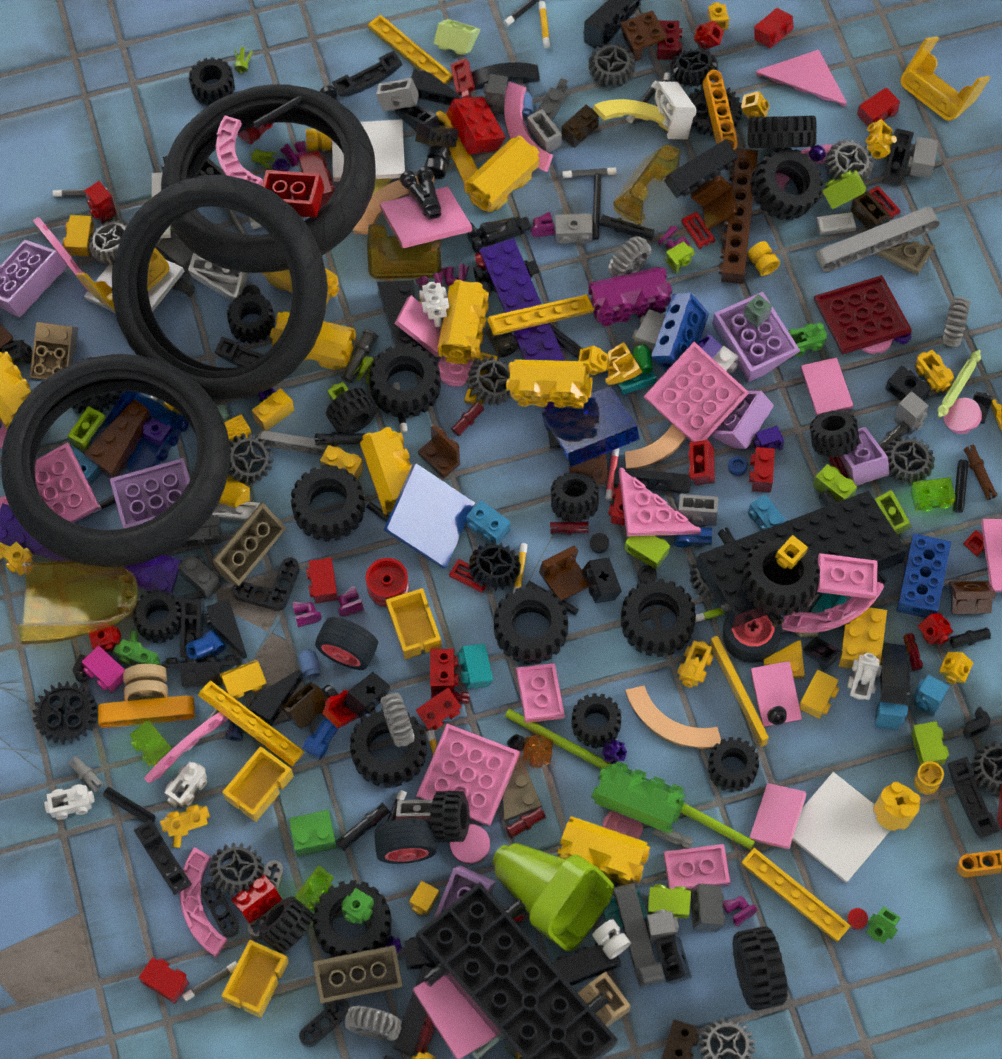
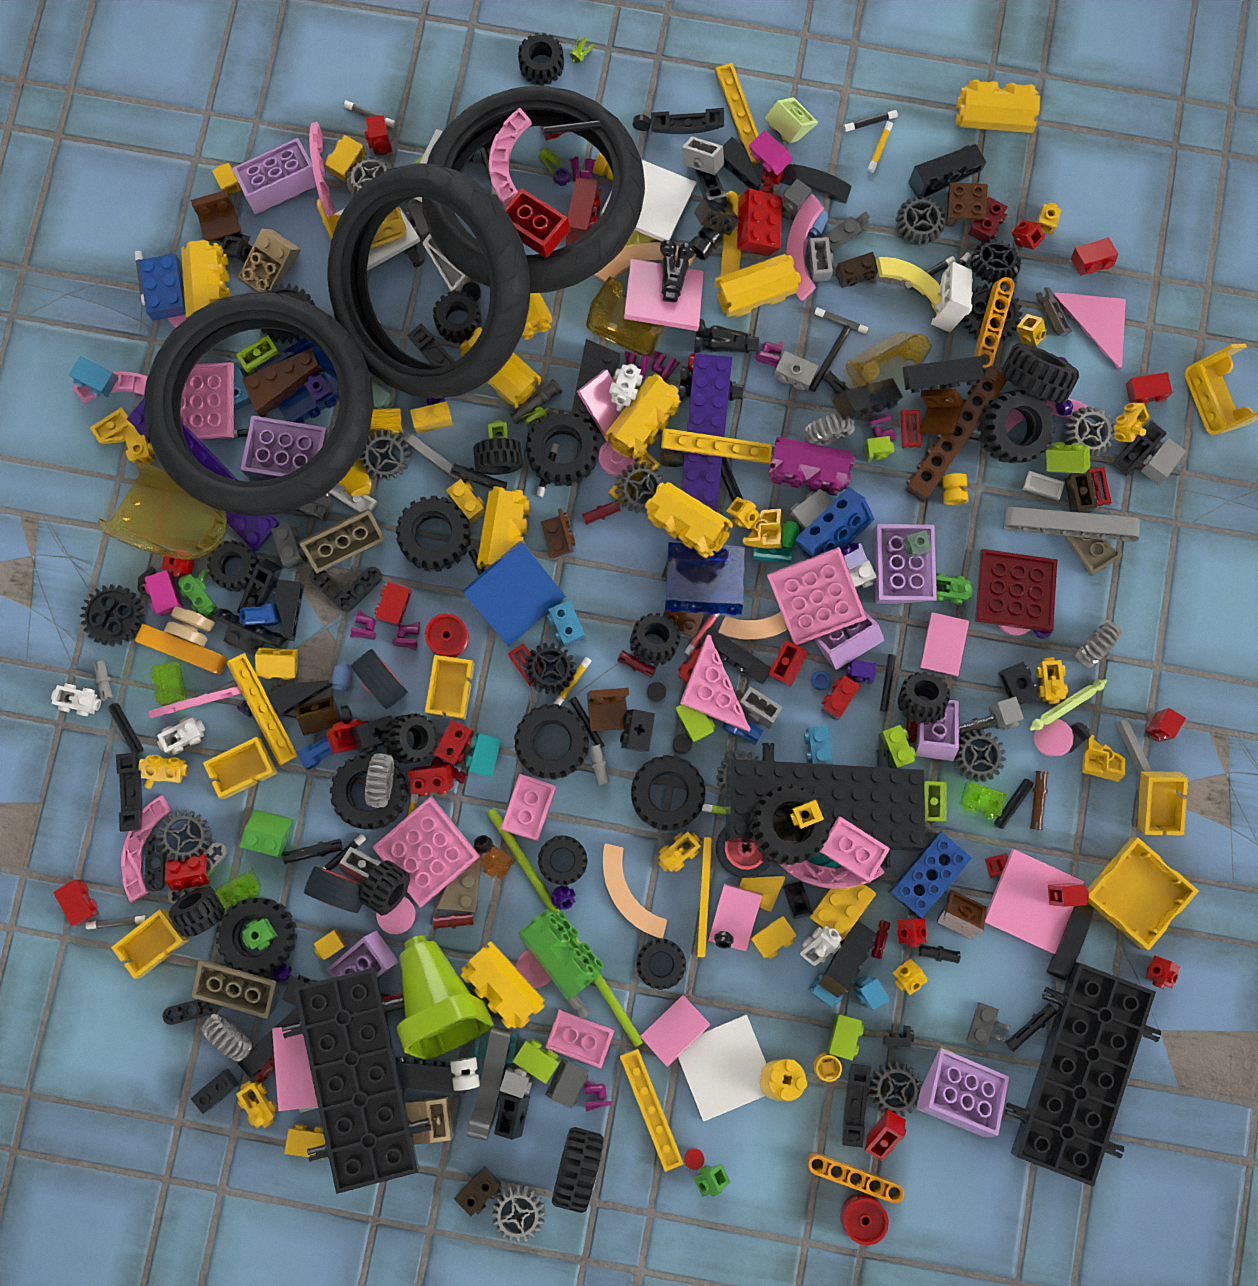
camera: 25 degrees right, 15 degrees up
none -> black tyre [383,713,438,764]
none -> light grey pin [588,744,610,785]
none -> dark pink brick [749,130,793,176]
none -> black brick [832,378,903,420]
none -> black bar [880,654,896,712]
none -> dark grey plate [1036,287,1073,336]

